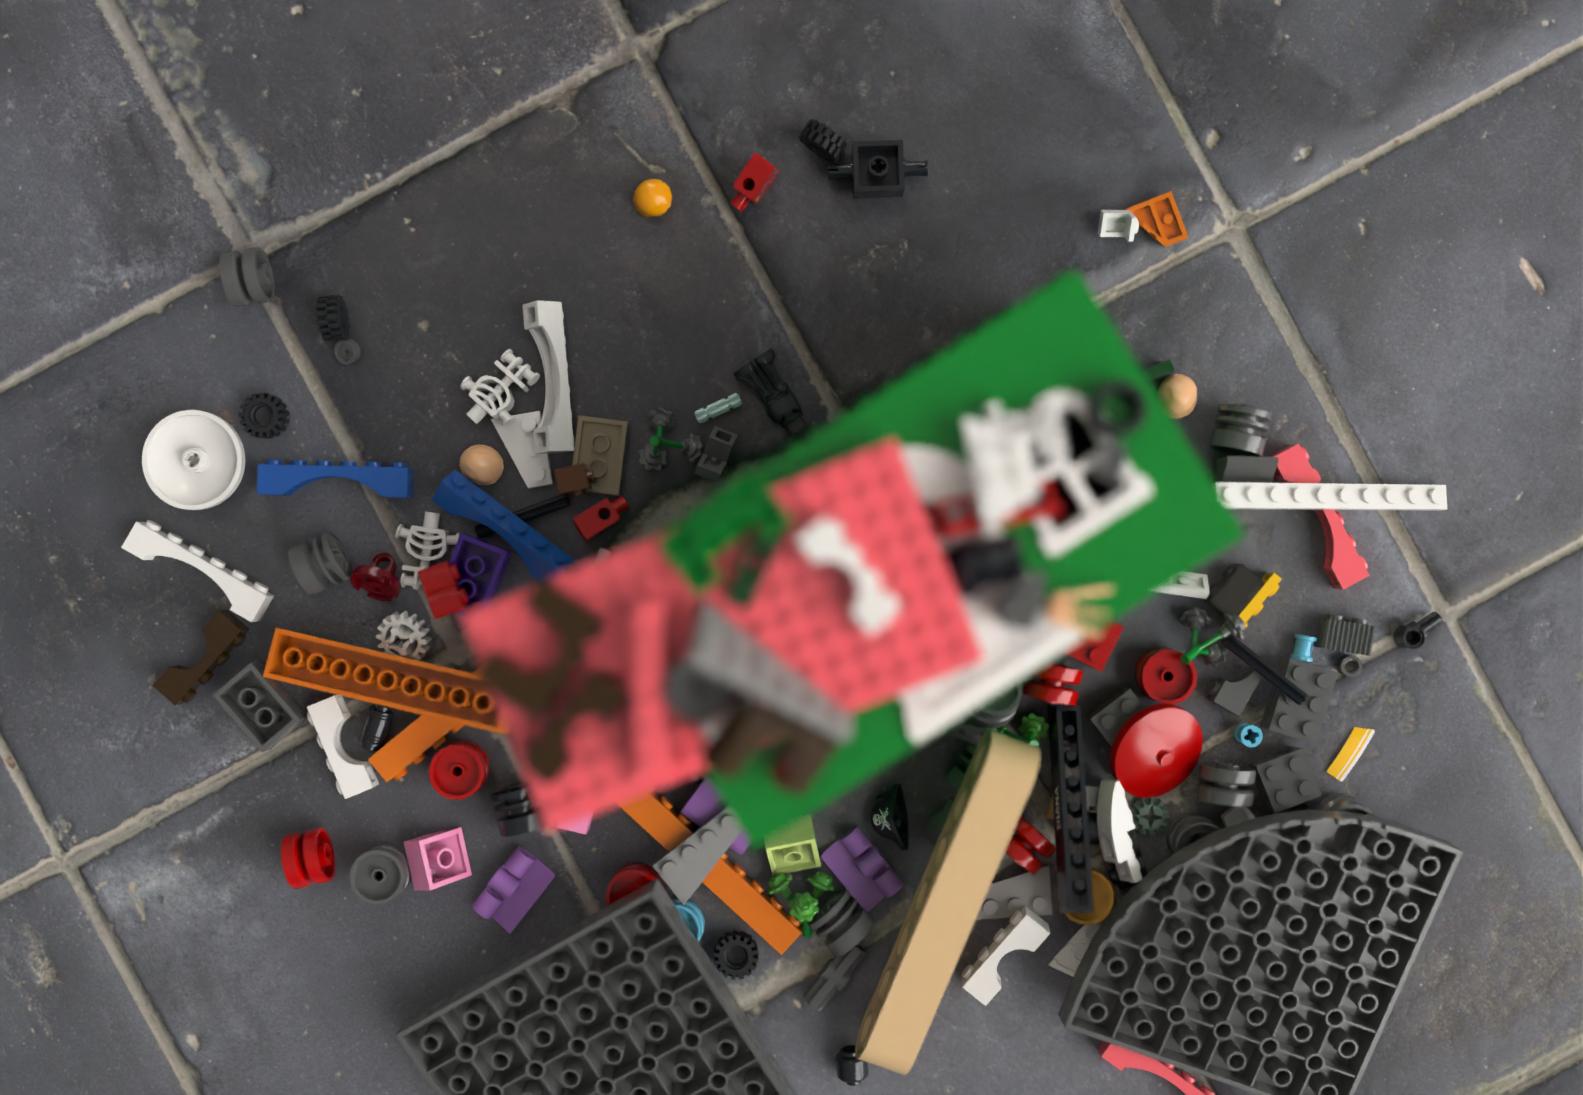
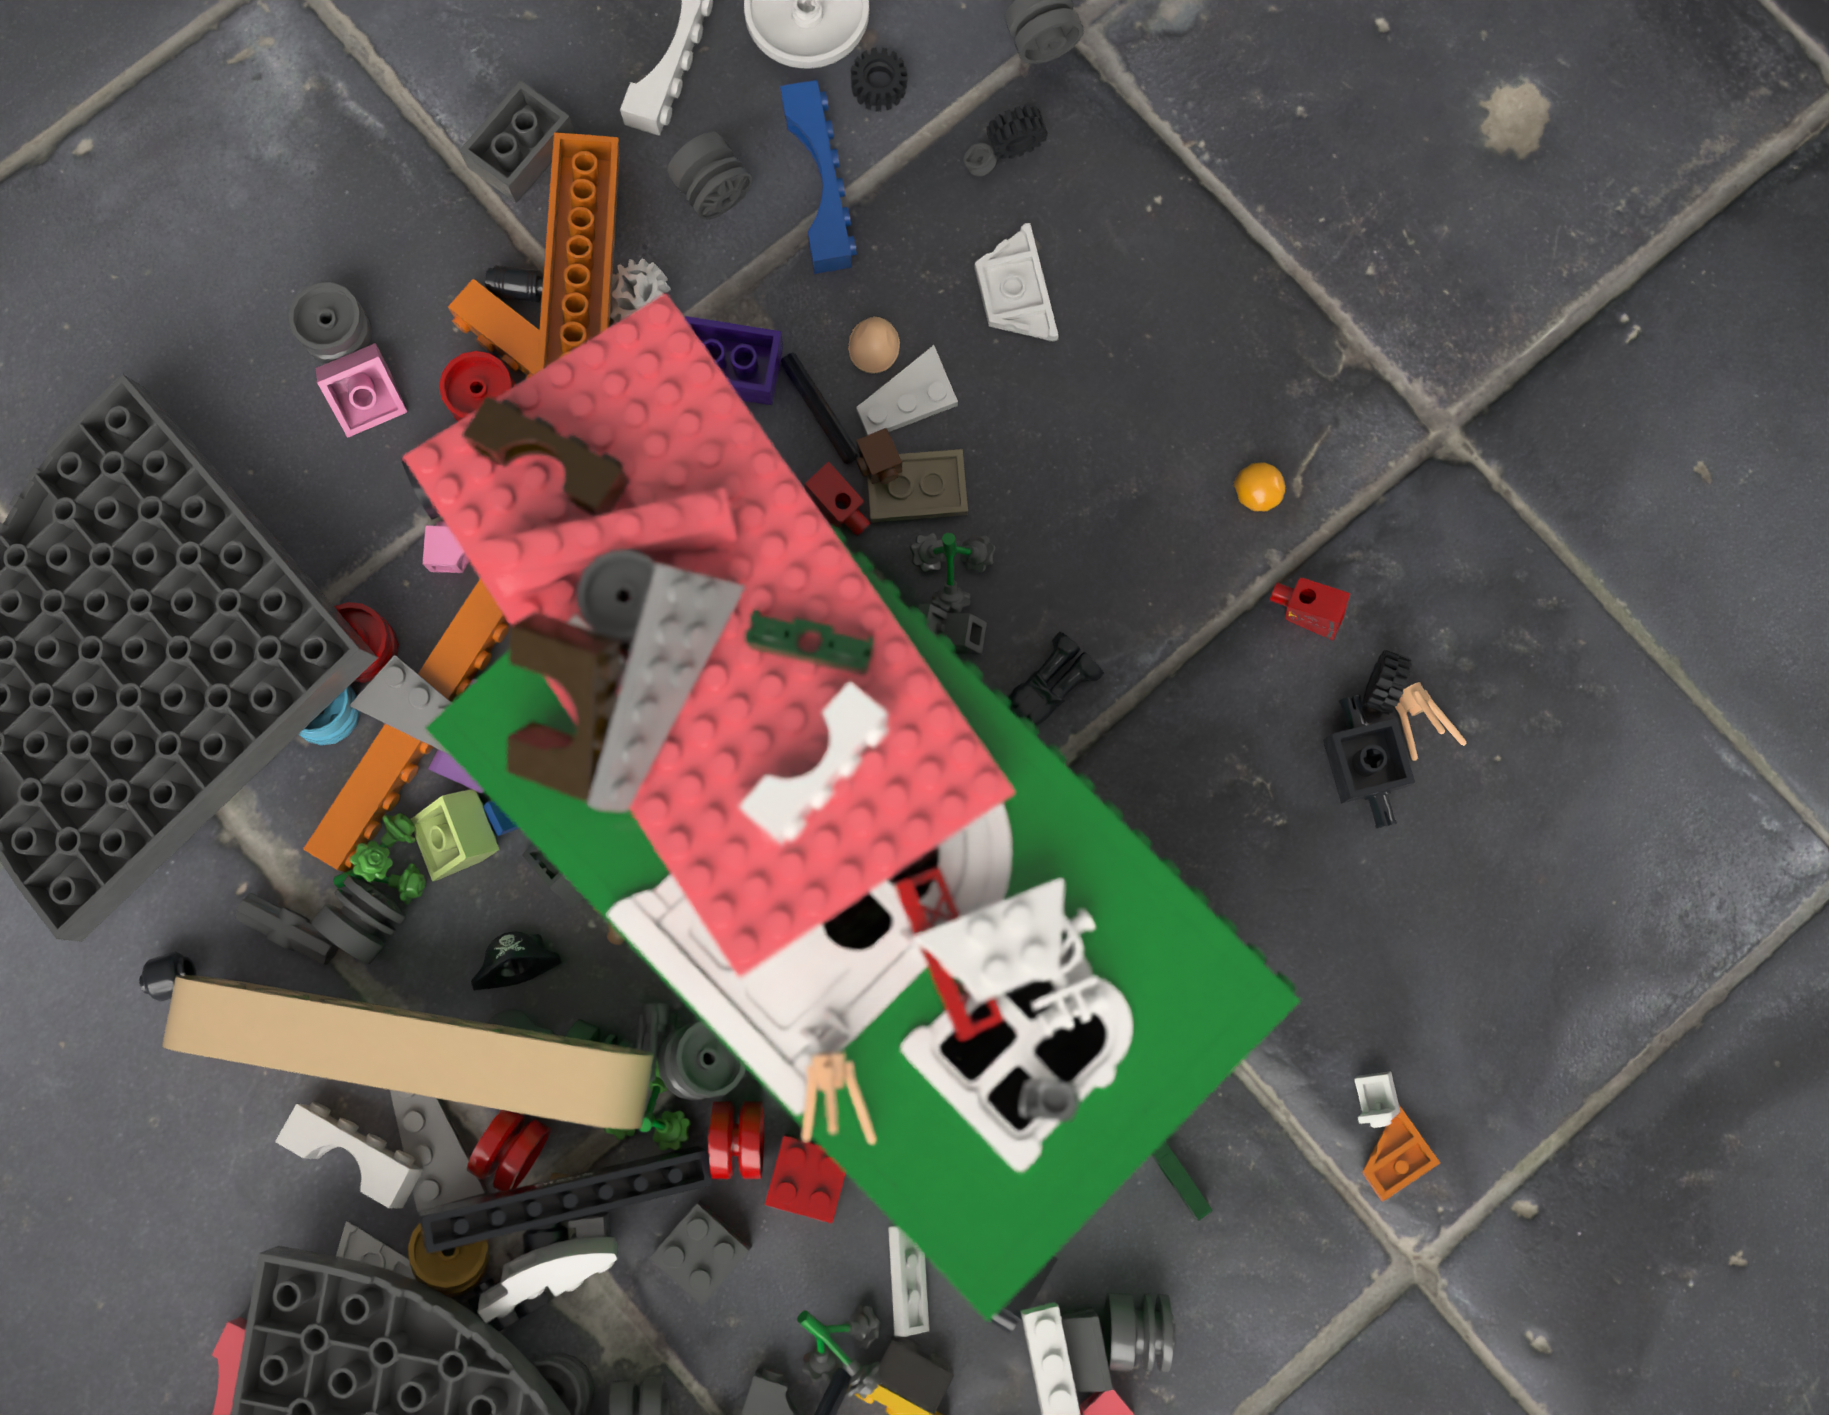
camera: 80 degrees right, 10 degrees down
dark brown arch [153,610,250,705] -> none
red wheel [281,827,336,889] -> none
white arch [307,695,379,799] -> none
dark red tile [350,553,402,601] -> none
white piece [395,511,460,590] -> none
red brick [418,561,469,619] -> none
blue arch [432,470,574,582] -> none
white piece [461,349,540,427] -> none
medium lavender panel [472,846,555,934] -> none
dark brown arch [475,578,606,719] -> none
white arch [522,300,574,454] -> none
green bracket [658,468,794,596] -> none
light aqua axle [694,393,742,423] -> none
black tyre [714,930,759,980] -> none
medium lavender panel [821,826,904,913] -> none
black hinge [953,533,1027,598] -> none
dark grey arch [994,569,1047,632] -> none
black tyre [1086,380,1147,438] -> none
red dish [1110,704,1203,798] -> none
sand green gear [1130,797,1170,836] -> none
red wheel [1134,647,1197,704] -> none
light nougat hat [1157,374,1197,419] -> none
none -> white wing [975,223,1058,341]
none -> light nougat plant [1395,682,1467,761]

